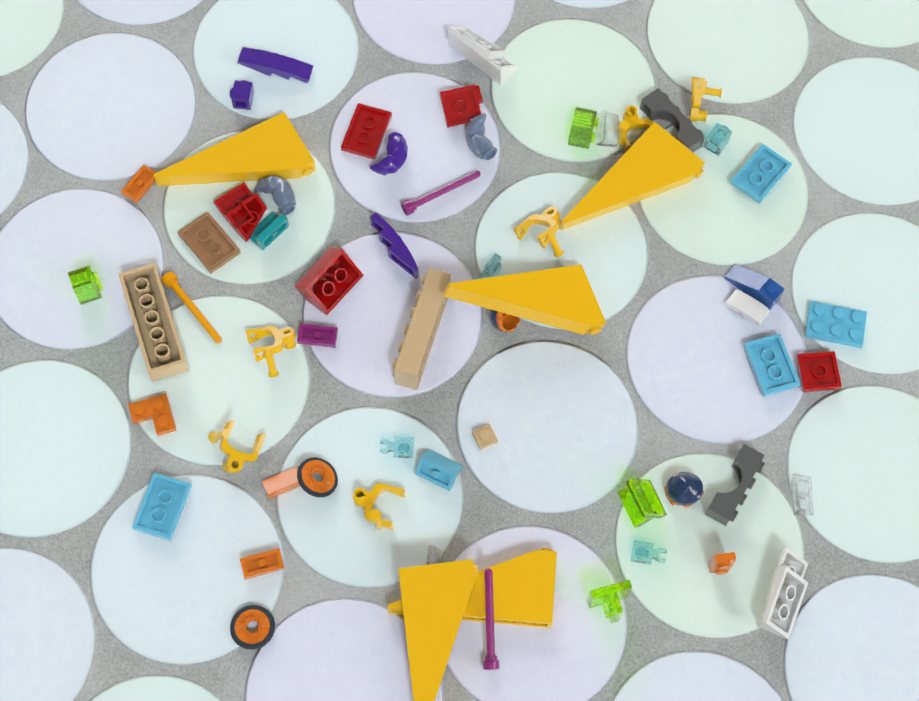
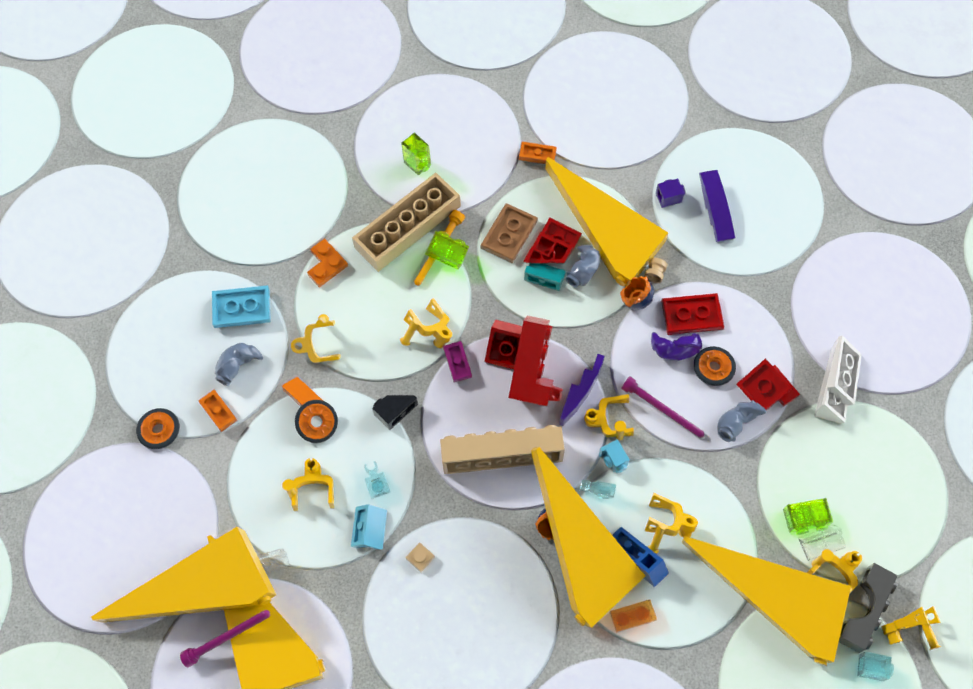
camera: 70 degrees right, 0 degrees up
none -> sand blue animal [214,343,263,386]
none -> black slope [372,395,418,430]
none -> clear neon green brick [425,231,469,270]
none -> red hinge [508,316,563,406]
none -> yellow piece [584,394,634,440]
none -> medium azure brick [599,439,630,474]
none -> clear orange plate [609,599,657,633]
none -> blue slope [612,527,669,587]
none -> orange hair [620,276,654,309]
none -> tan wheel [644,258,668,283]
none -> wheel [694,346,736,386]

